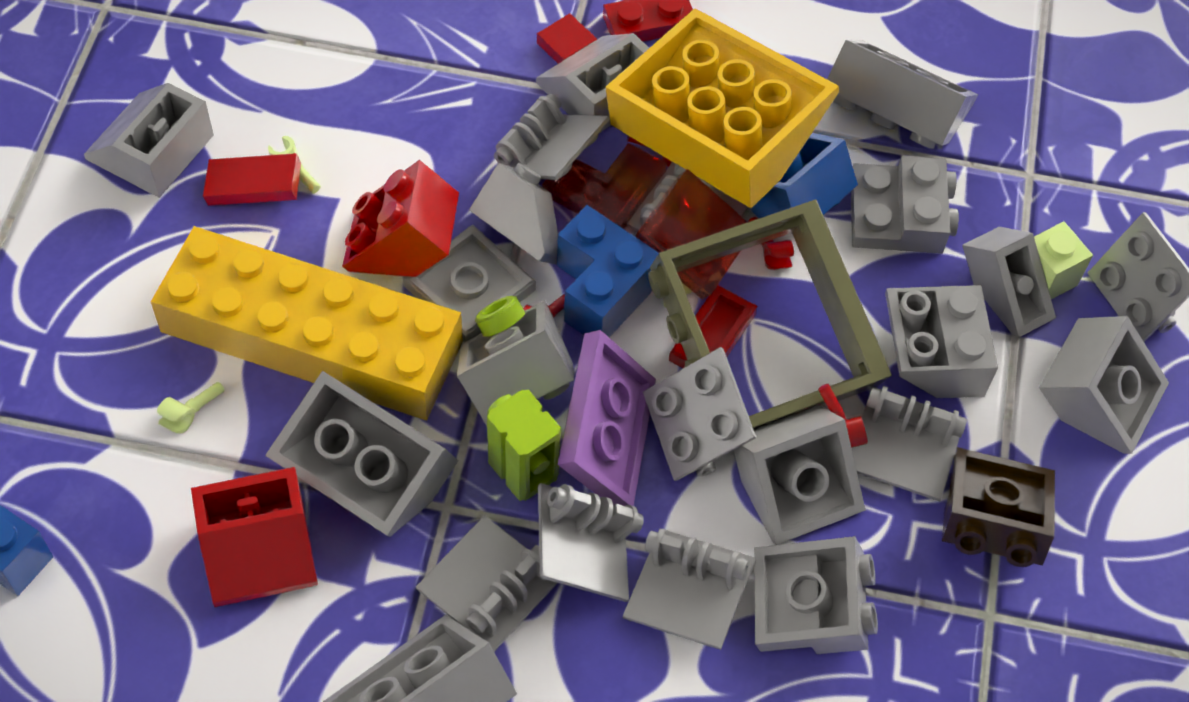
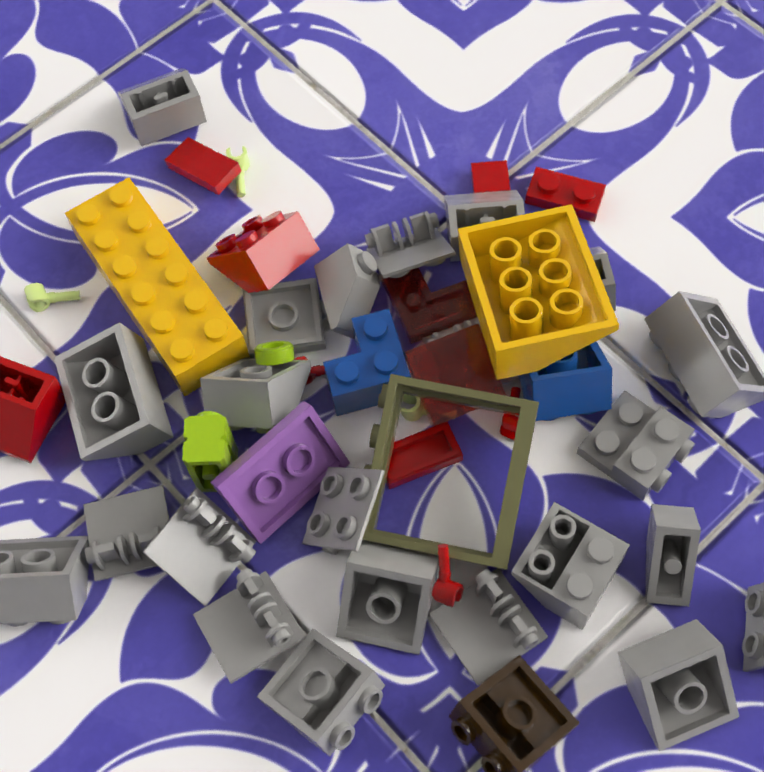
camera: 45 degrees right, 5 degrees up
yellowish green brick [1034,221,1093,299] -> none

